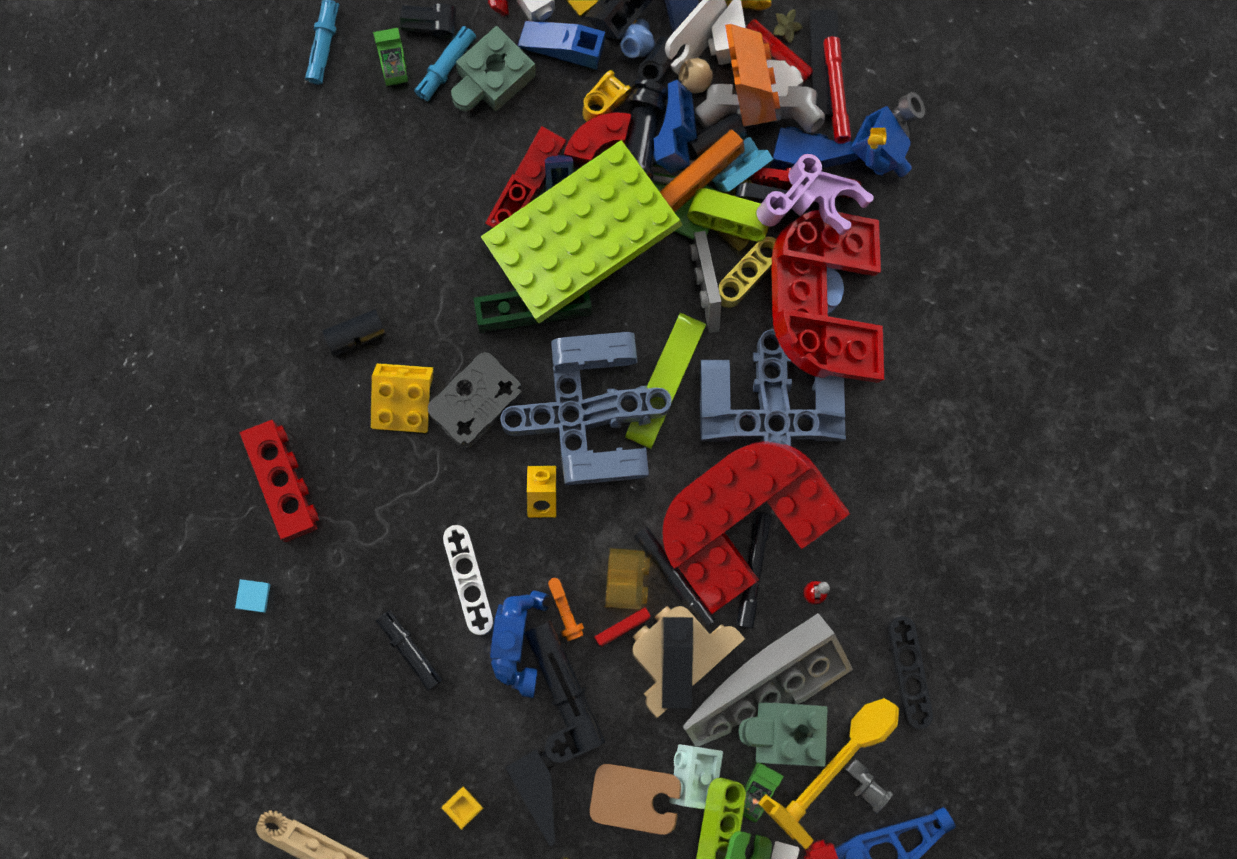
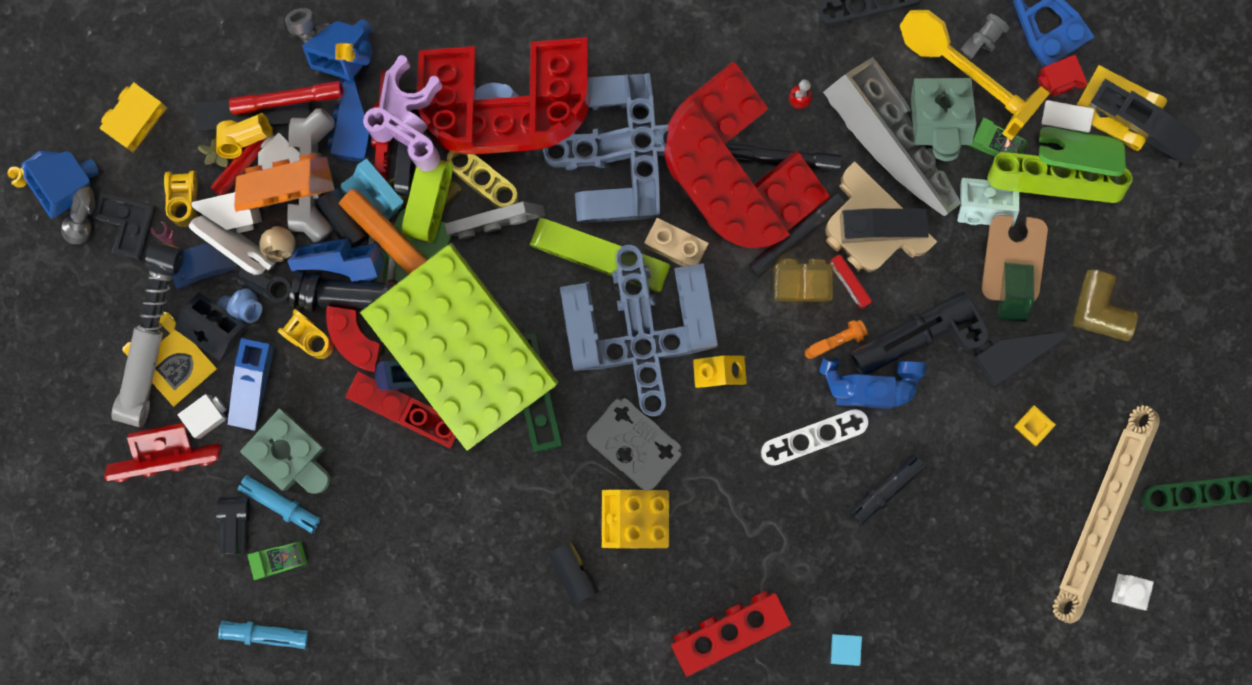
camera: 80 degrees left, 5 degrees up
none -> yellow piece [216,113,272,159]
none -> tan brick [644,218,709,267]
none -> clear green slope [997,262,1034,322]

